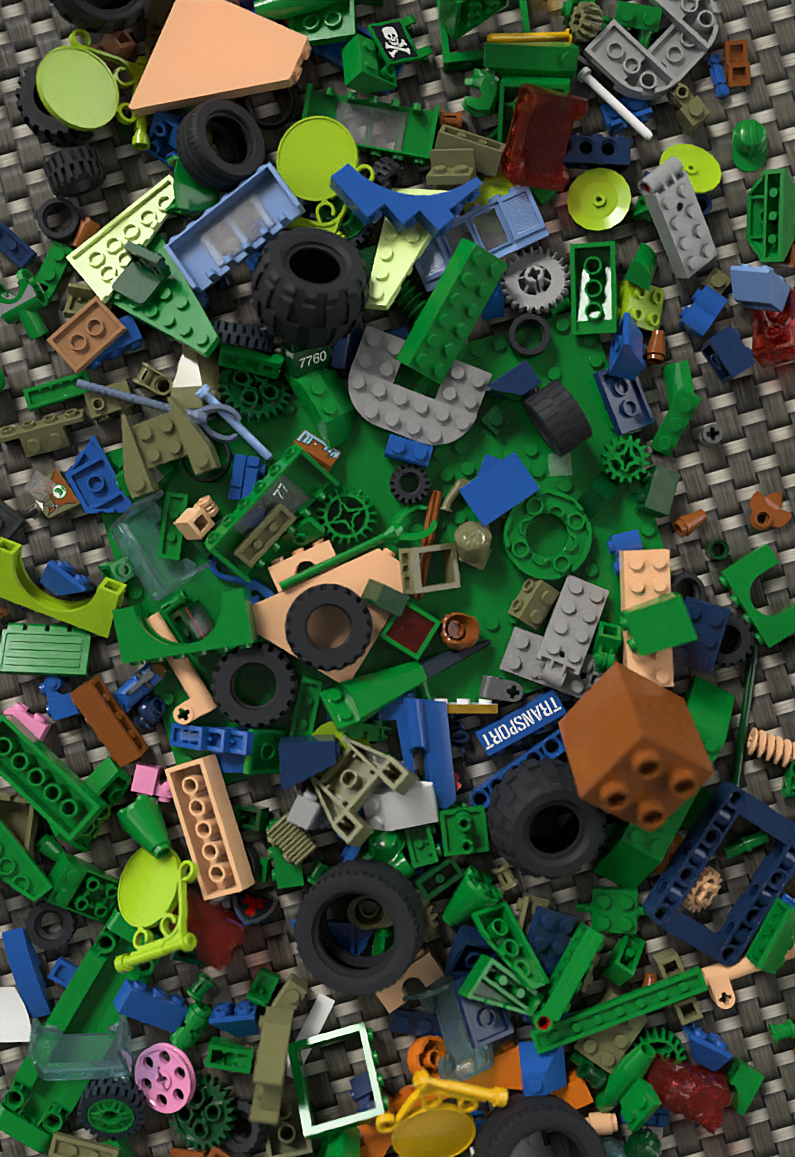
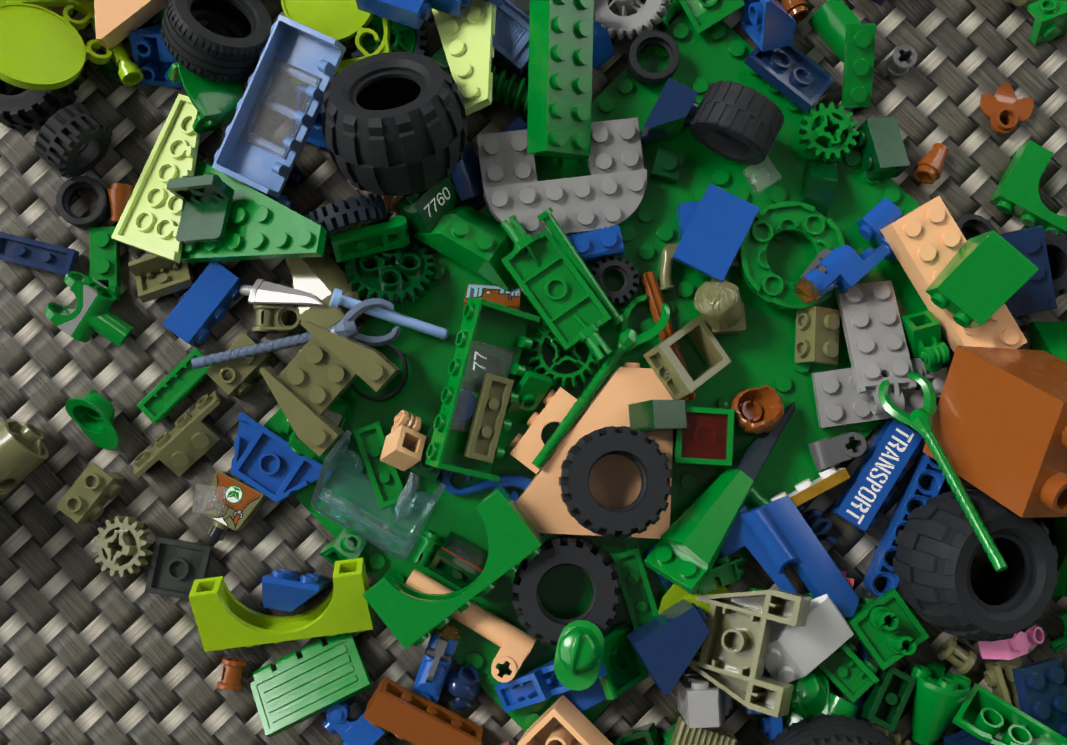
camera: 25 degrees left, 5 degrees down
medium nougat tile [47,295,127,374] -> none
blue brick [228,454,266,501] -> none
dark green beam [704,540,729,560] -> none
none -> bar [239,279,324,305]
none -> clear light blue bar [395,472,416,523]
none -> green plate [500,215,613,362]
none -> green bar [537,207,625,327]
none -> green piece [554,620,605,691]
none -> blue plate [794,244,890,304]
none -> green piece [878,371,1008,572]
none -> bright pink brick [978,624,1045,660]

